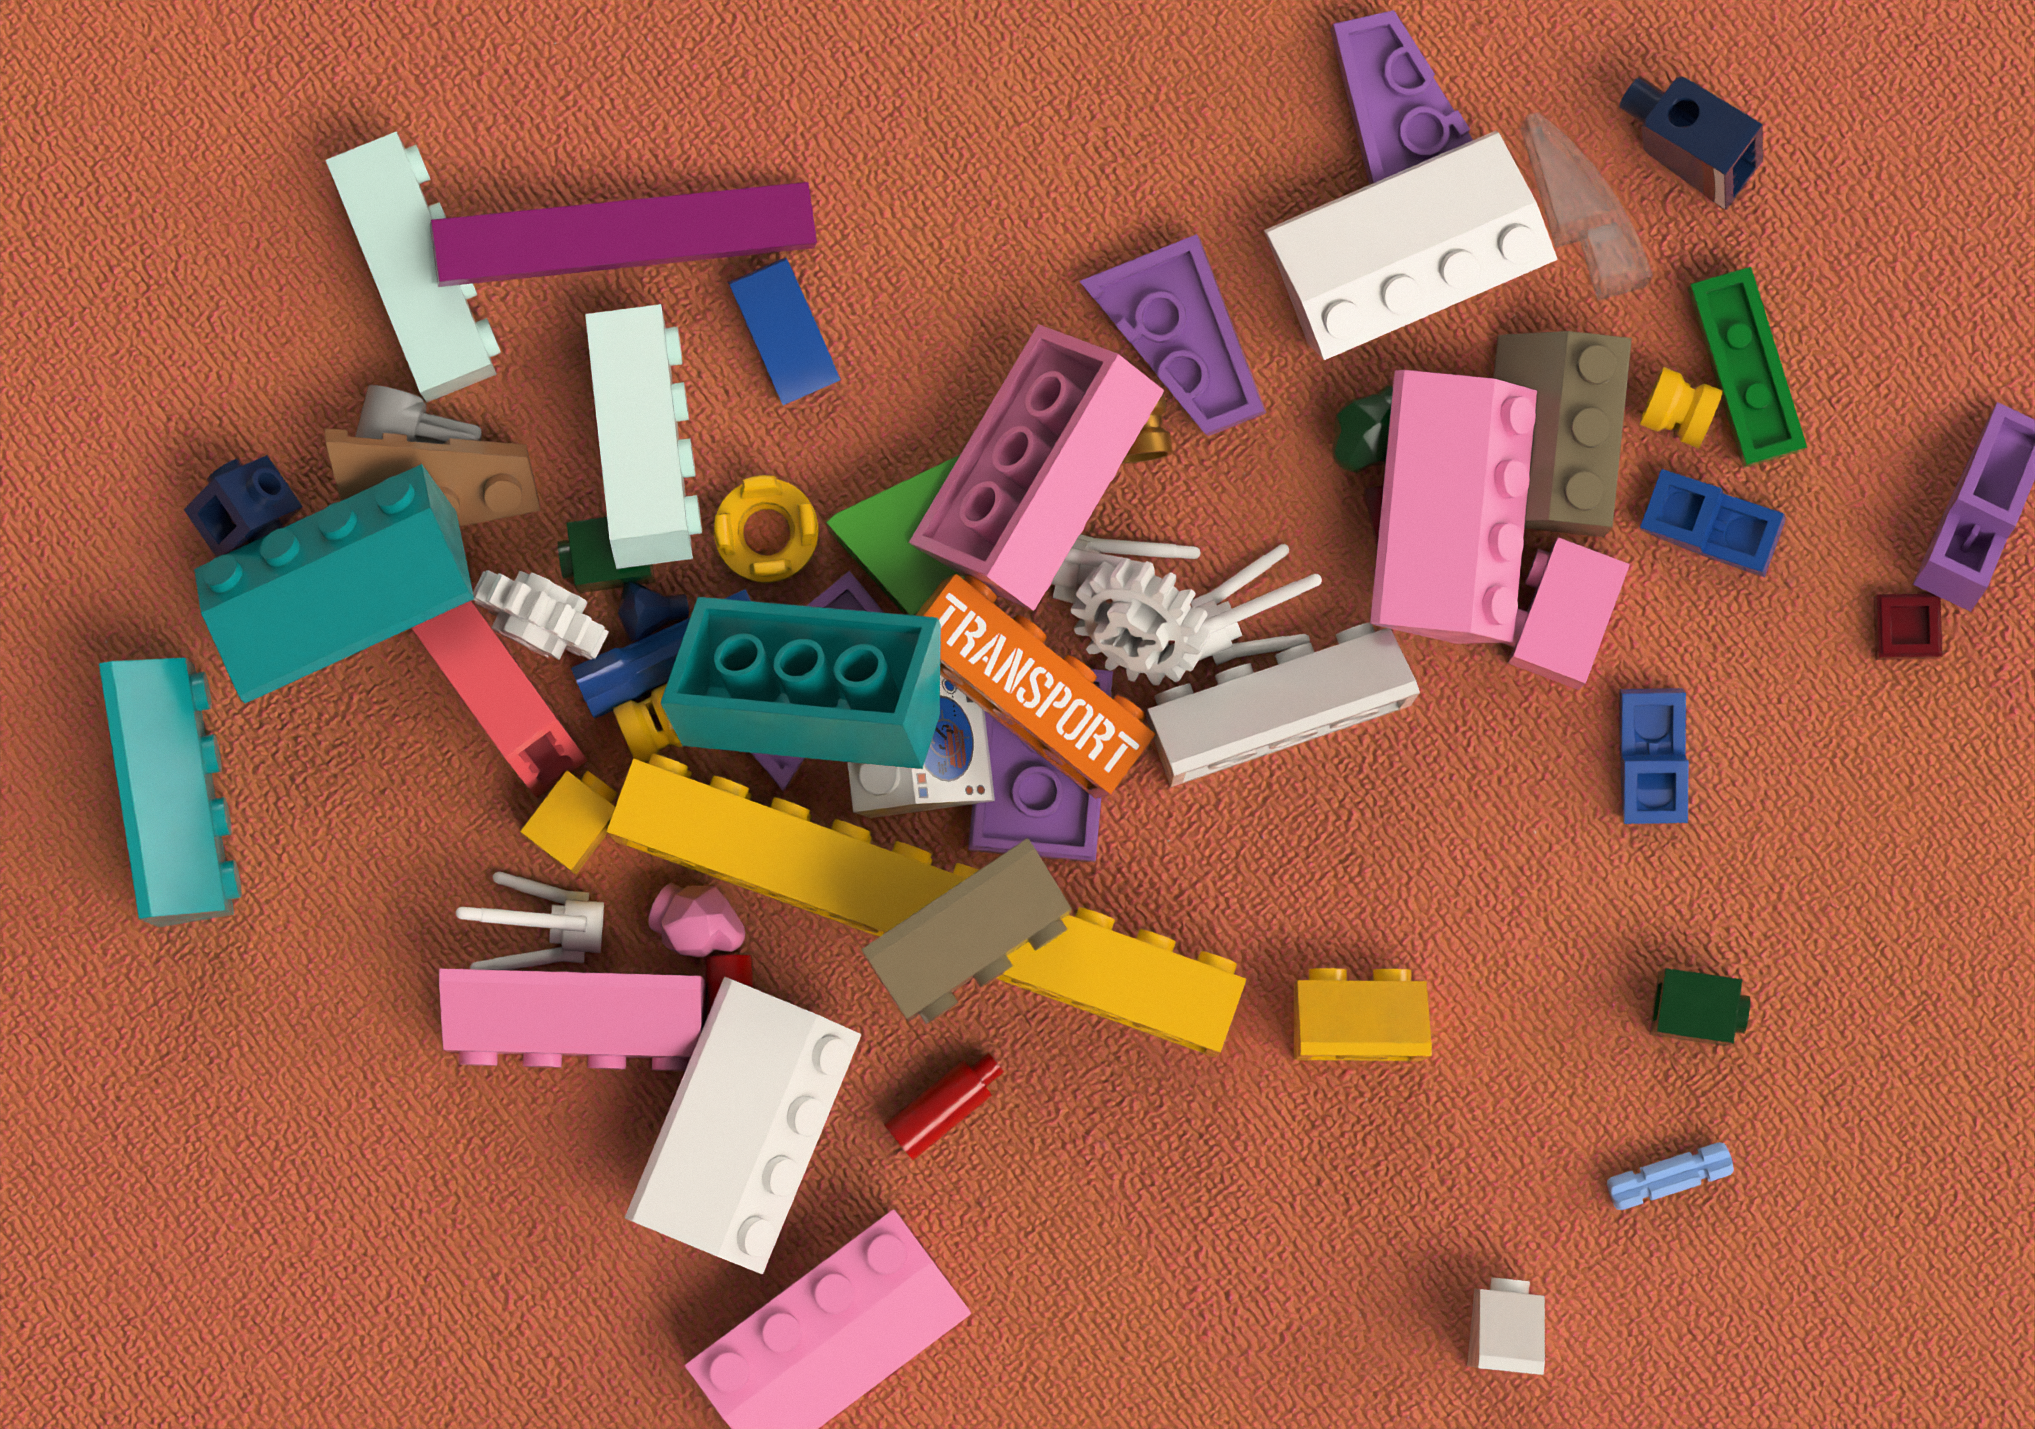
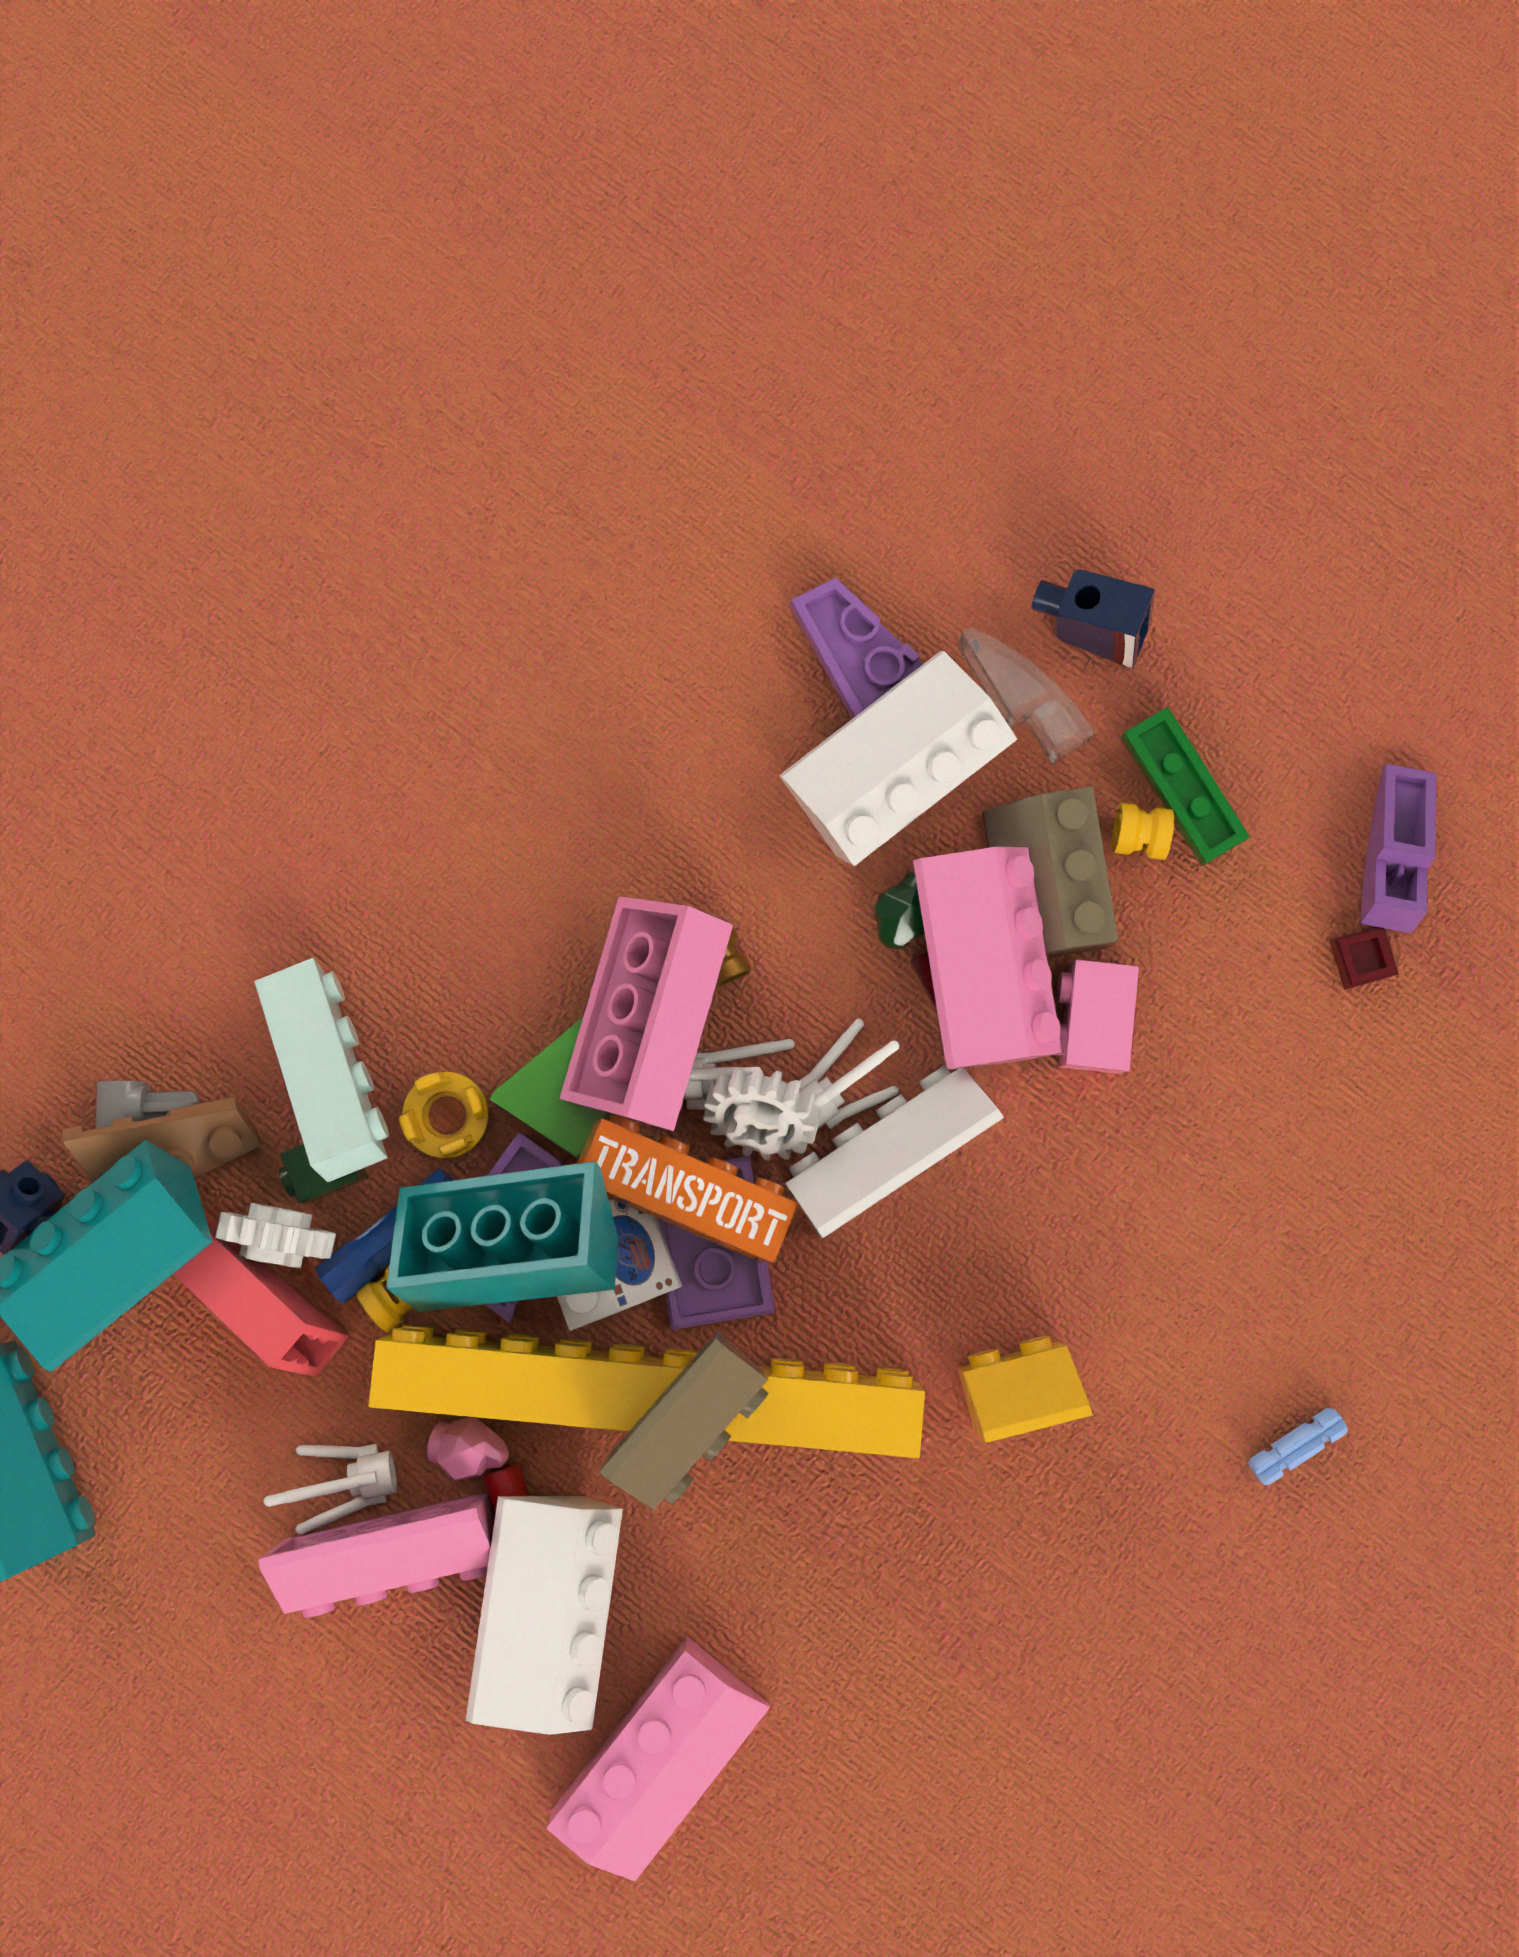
camera: 15 degrees left, 0 degrees up
light aqua brick [326,131,501,403] -> none
magenta tile [430,182,817,287] -> none
yellow brick [520,771,618,875] -> none
dark blue rock [618,581,689,643] -> none
blue slope [728,257,841,405] -> none
red cylinder [884,1053,1004,1161] -> none
medium lavender wing [1080,234,1267,436] -> none
white slope [1467,1277,1545,1375] -> none
blue slope [1619,688,1689,824] -> none
blue slope [1640,469,1786,577] -> none
dark green brick [1649,968,1750,1046] -> none

